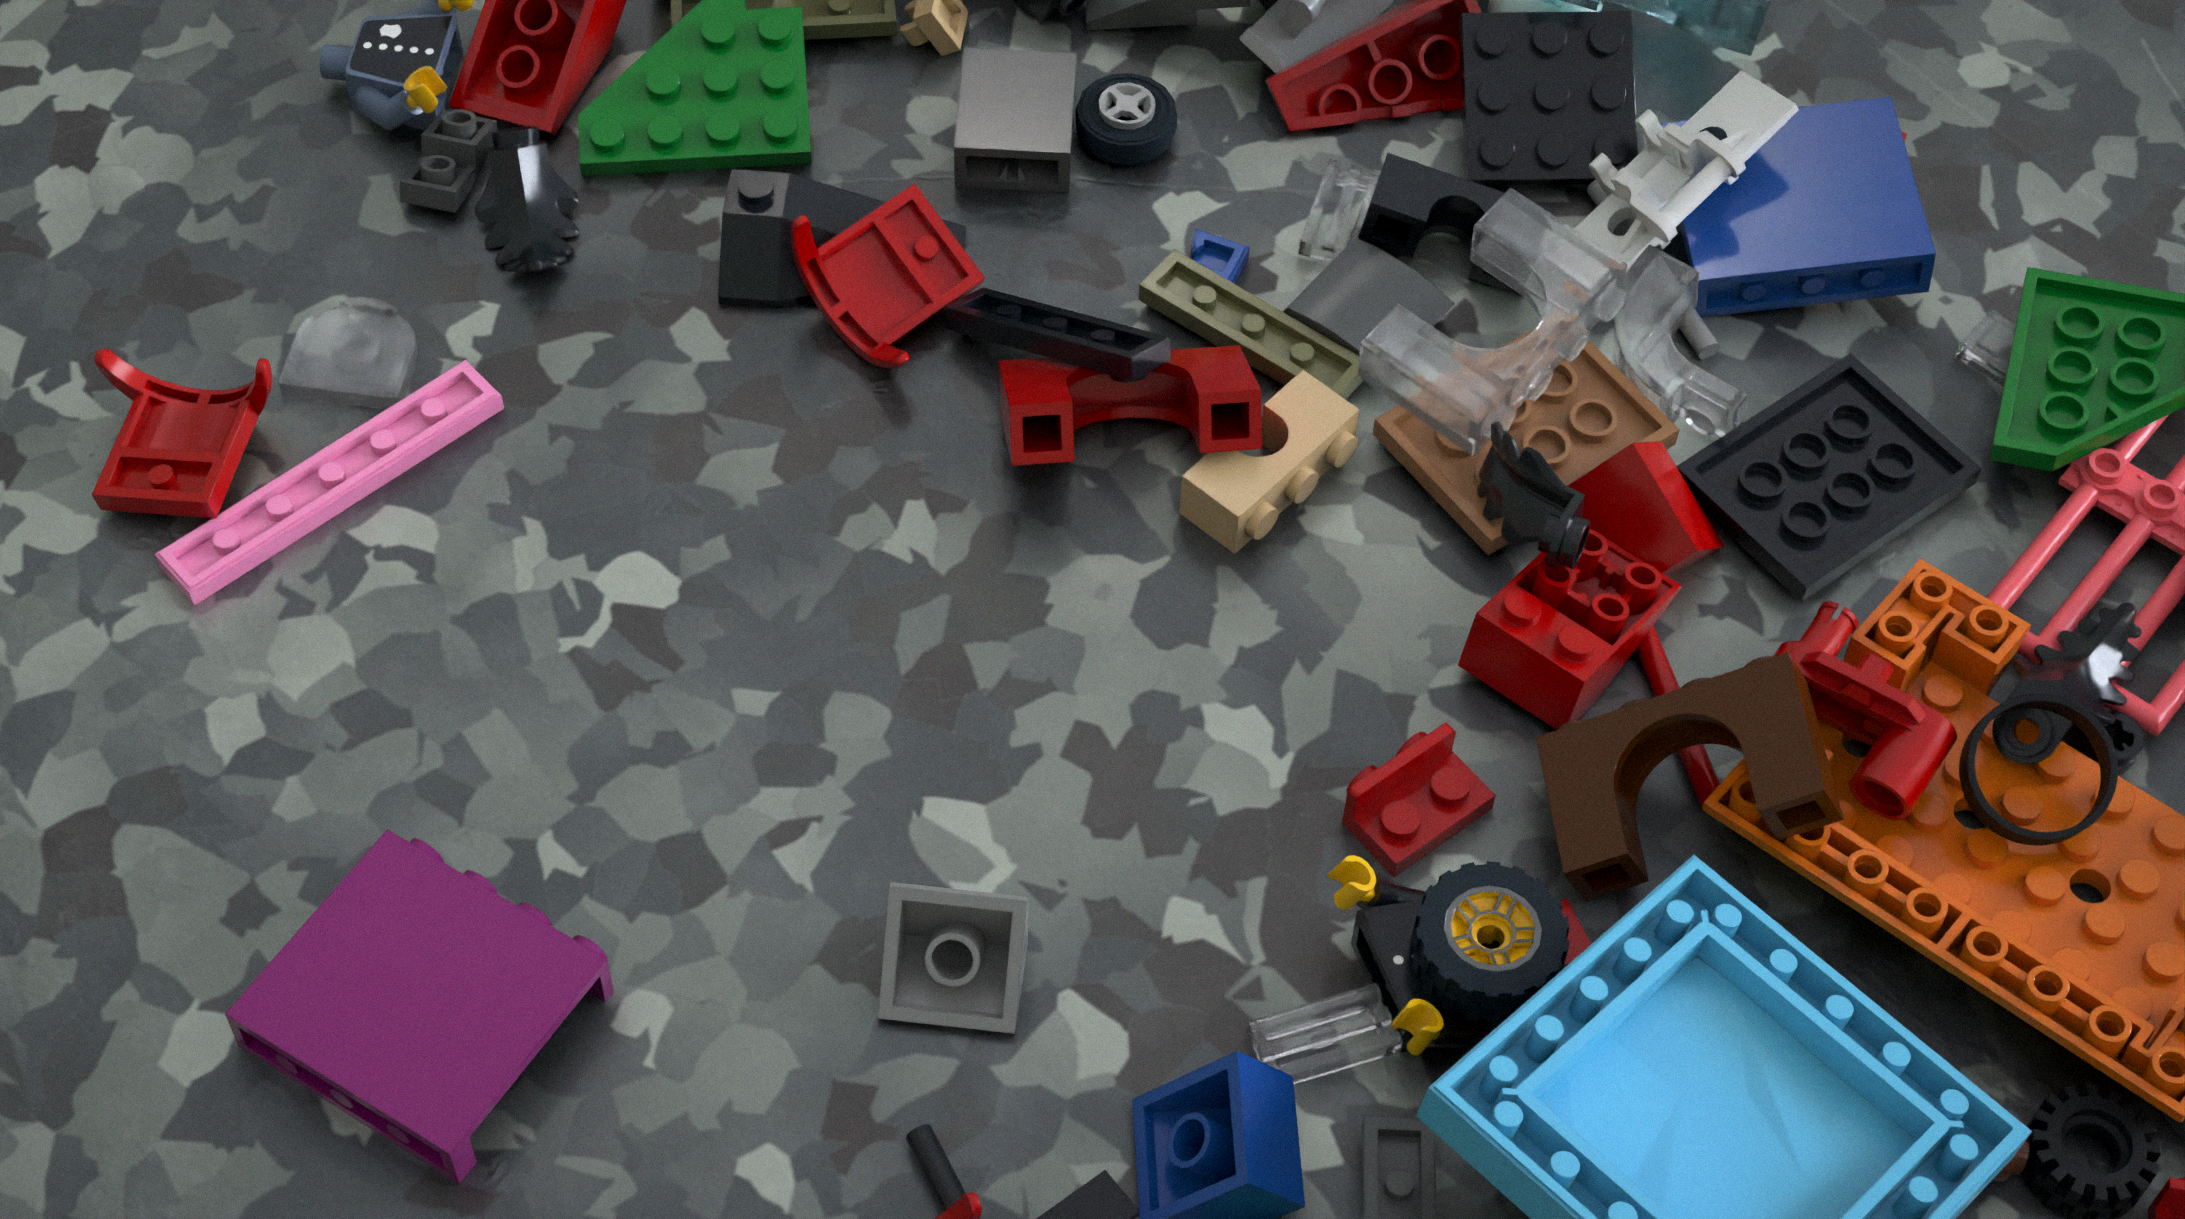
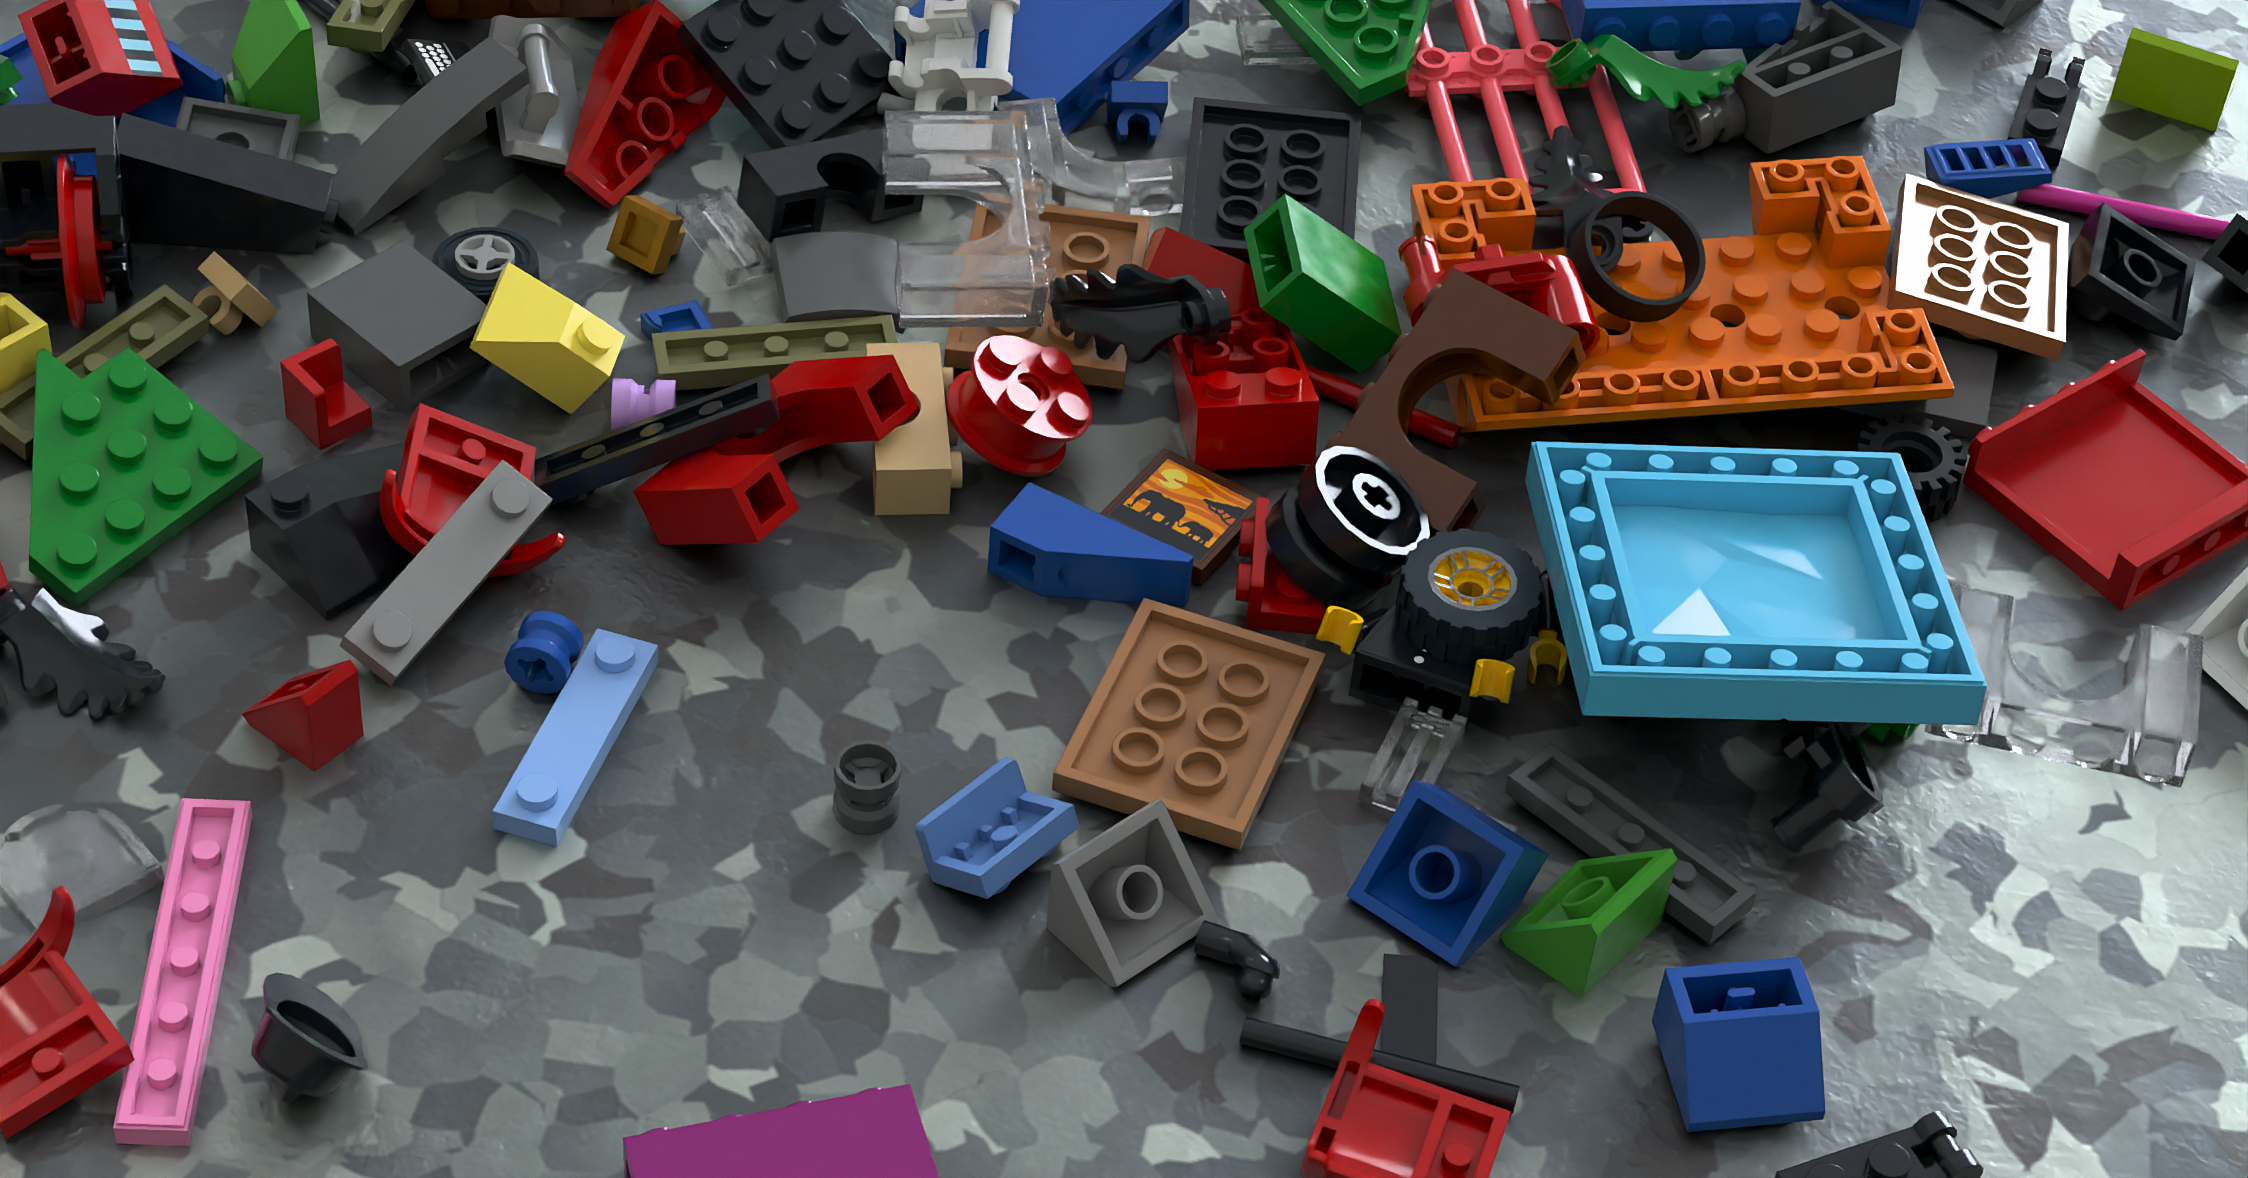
camera: 50 degrees left, 10 degrees down
none -> red slope [242,660,364,772]
none -> black piece [251,973,368,1105]
none -> red panel [280,338,373,450]
none -> light grey plate [340,460,553,686]
none -> light yellow slope [469,262,625,414]
none -> light blue plate [493,628,658,847]
none -> blue wheel [504,611,584,694]
none -> pearl gold tile [606,195,686,274]
none -> lavender wheel [611,378,676,431]
none -> dark grey wheel [833,740,902,835]
none -> medium blue bracket [915,758,1080,899]
none -> red wheel [946,335,1092,477]
none -> blue slope [987,482,1194,606]
none -> medium nougat plate [1052,598,1326,850]
none -> tile [1100,448,1264,585]
none -> blue tile [1106,81,1168,143]
none -> black arm [1194,920,1280,999]
none -> green brick [1244,194,1402,374]
none -> black wheel [1265,446,1430,609]

